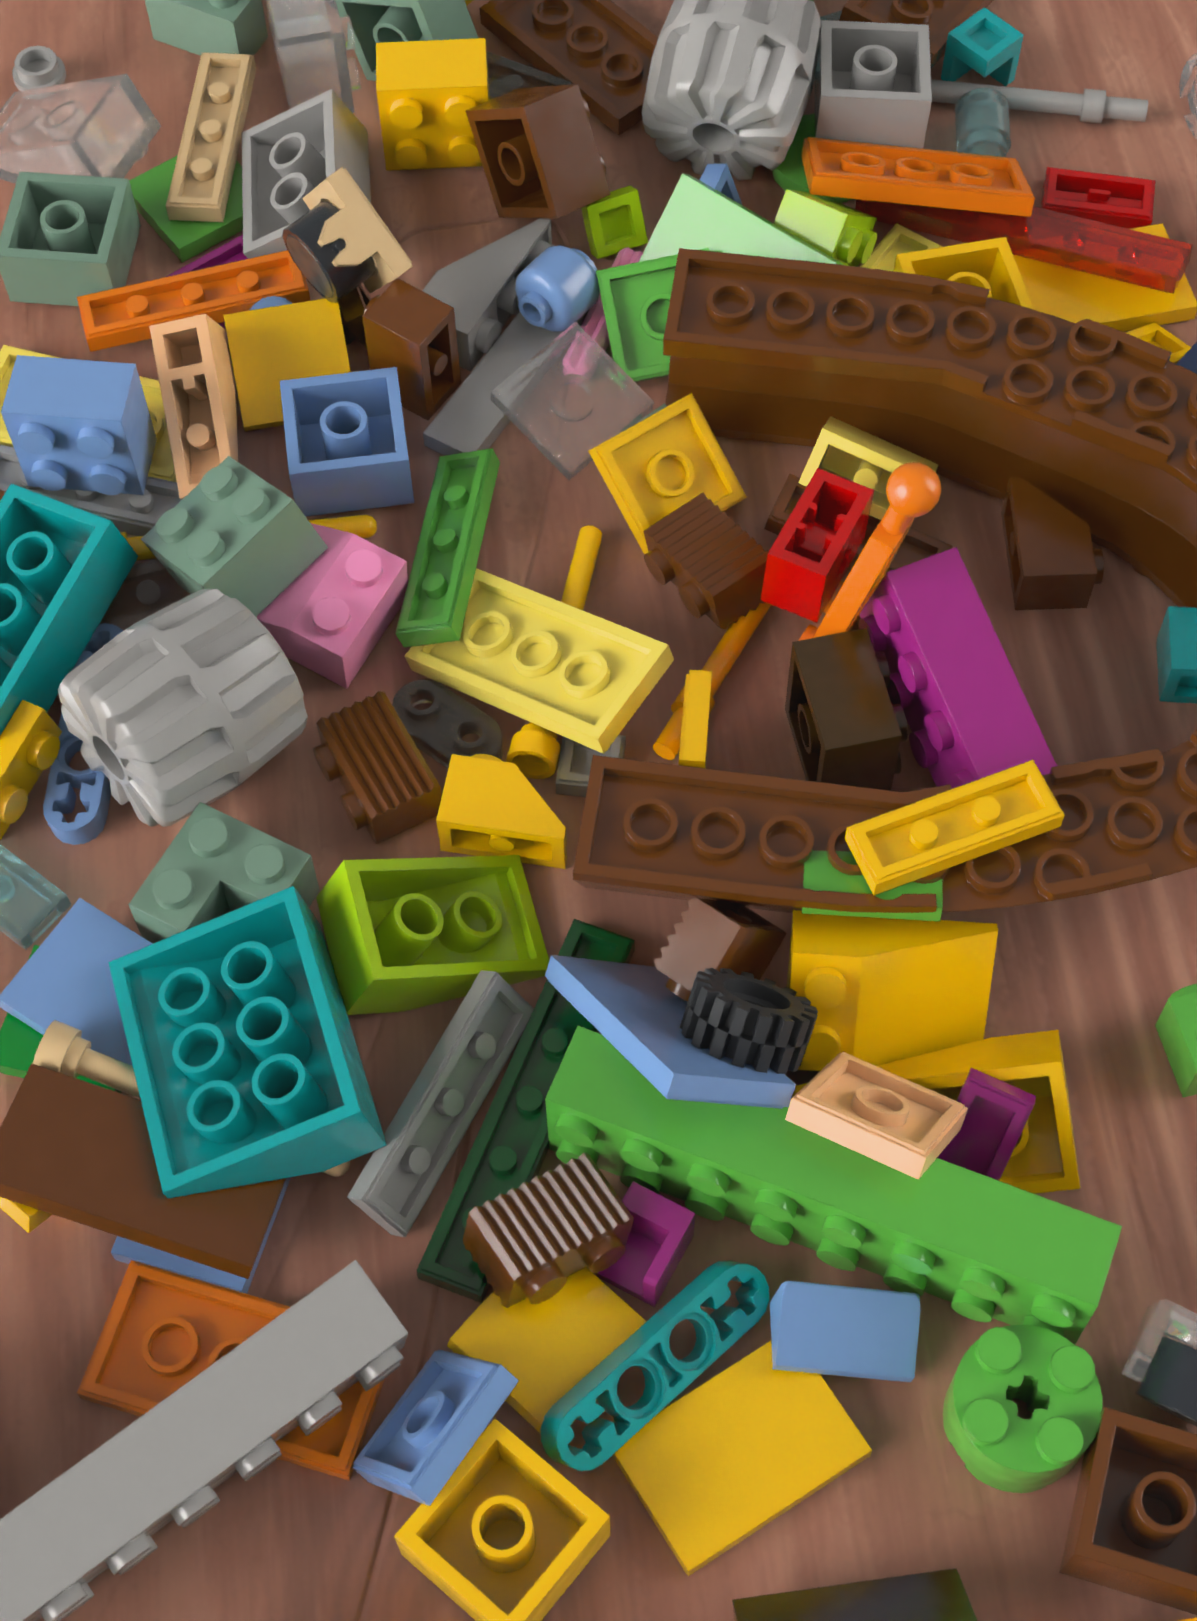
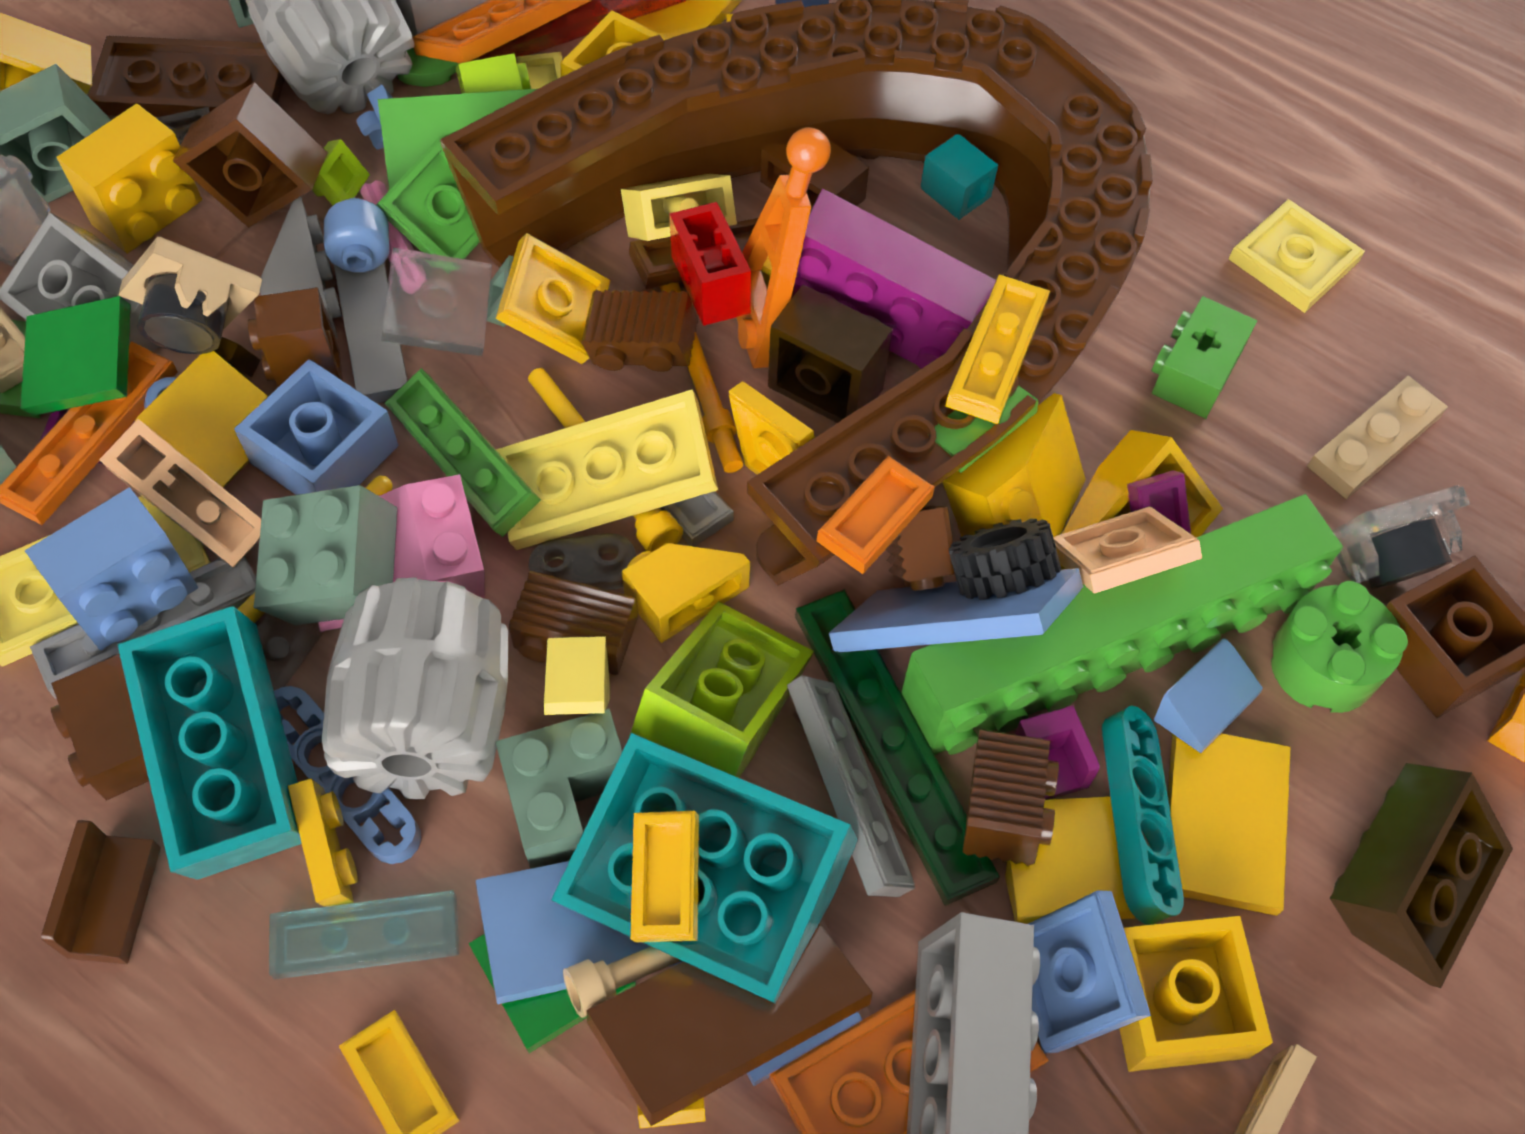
camera: 50 degrees left, 0 degrees up
none -> green tile [21,296,131,416]
none -> light yellow slope [544,636,610,715]
none -> yellow tile [630,811,699,942]
none -> orange tile [817,455,935,574]

